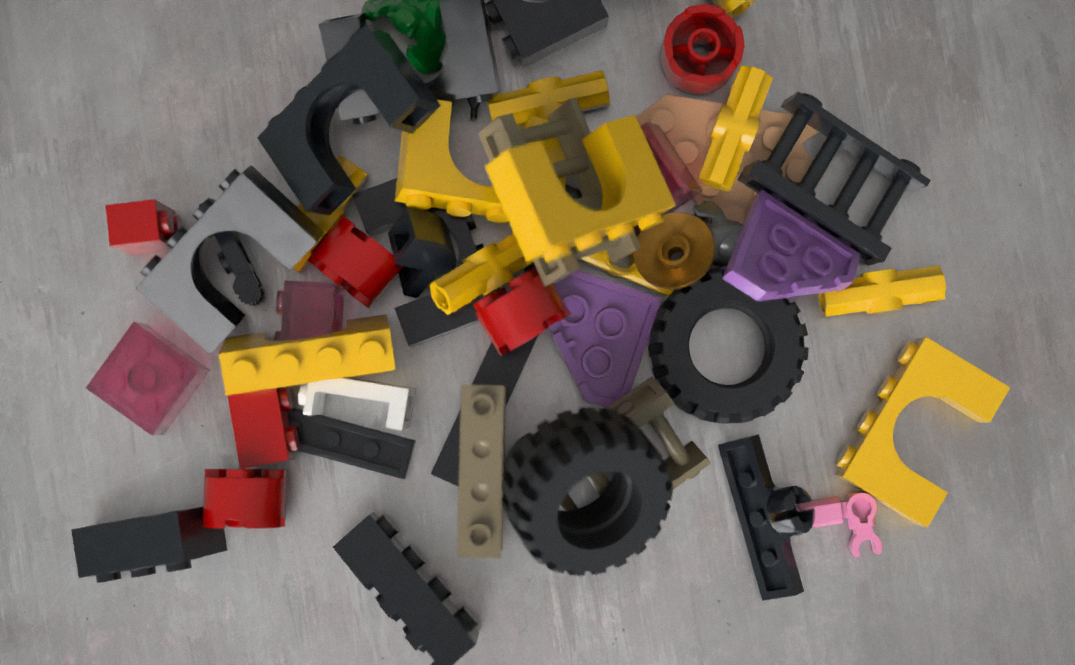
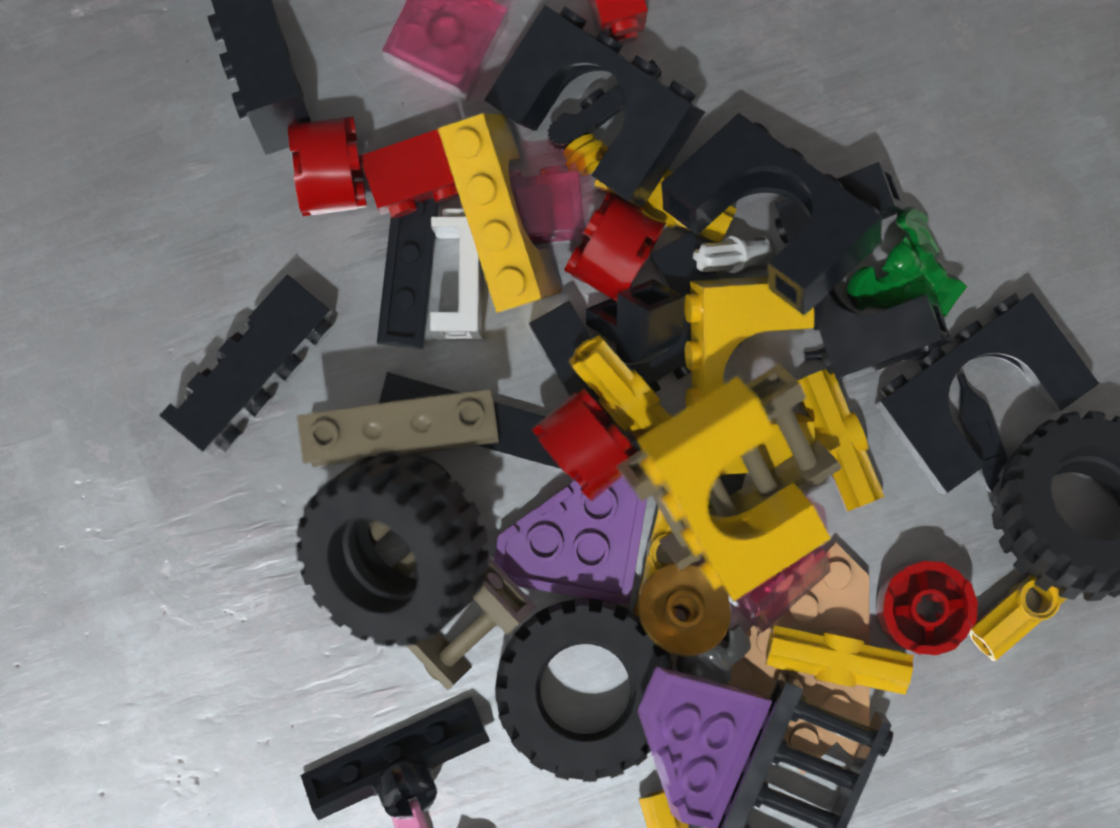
camera: 75 degrees right, 0 degrees up
none -> yellow plate [563,134,608,176]
none -> white axle [693,236,776,274]

